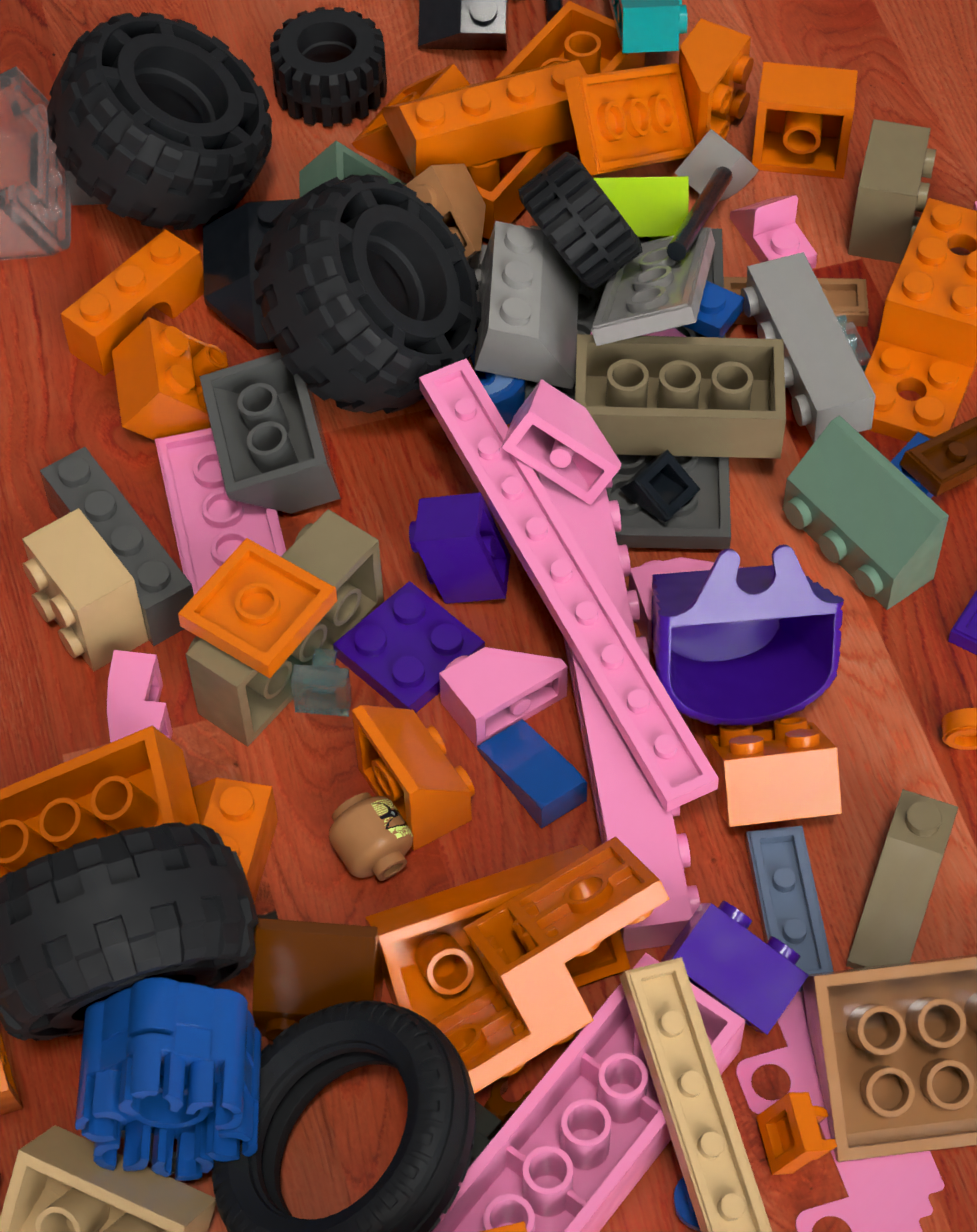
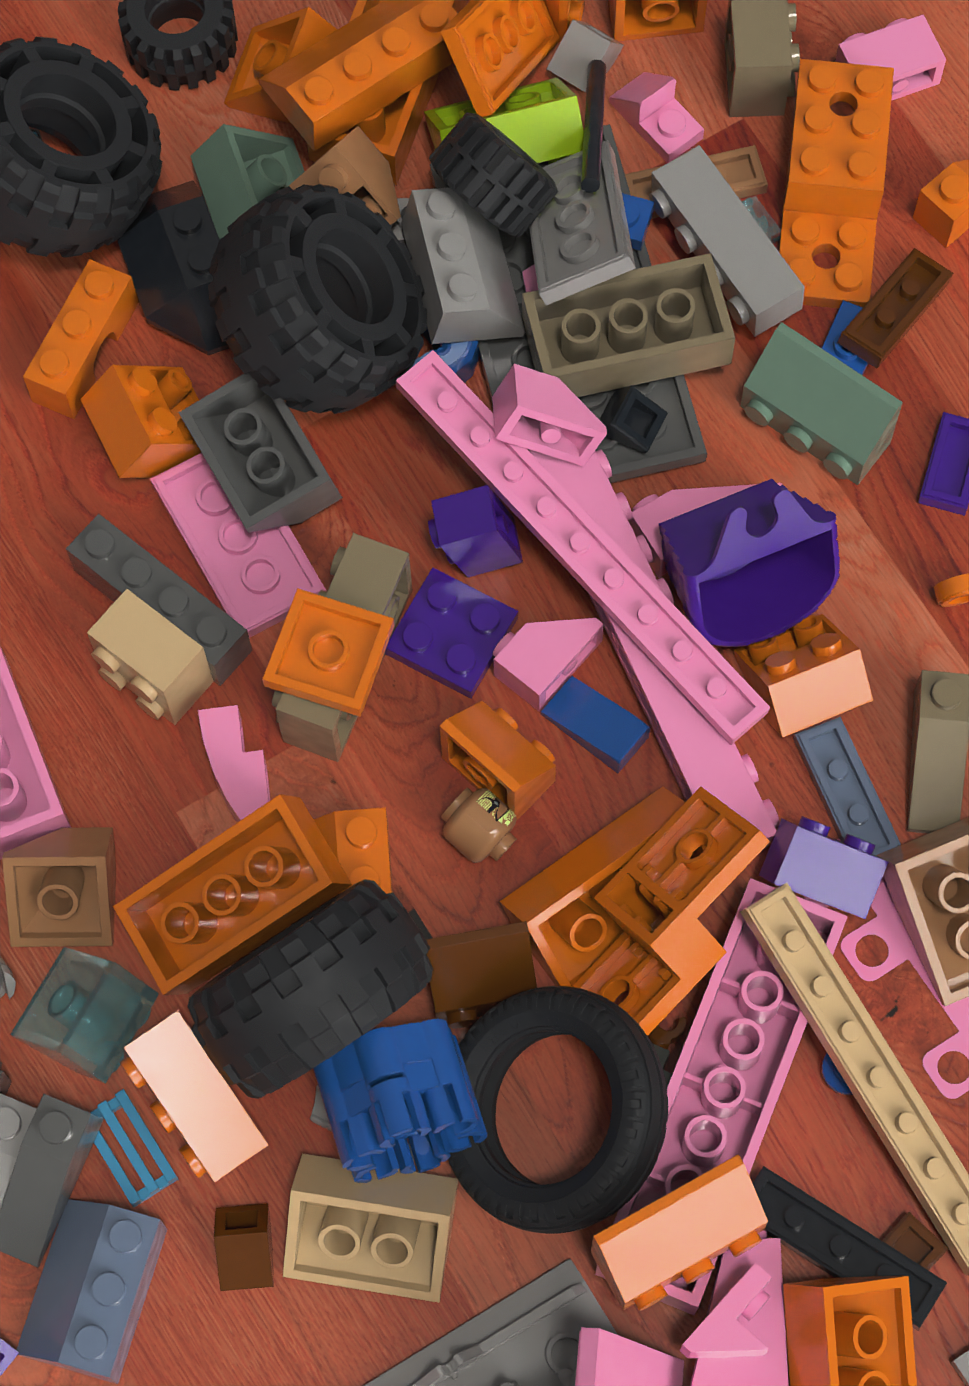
camera: 15 degrees left, 15 degrees up
clear light blue tile [291,648,352,717] -> none
orange tile [756,1092,837,1175] -> none

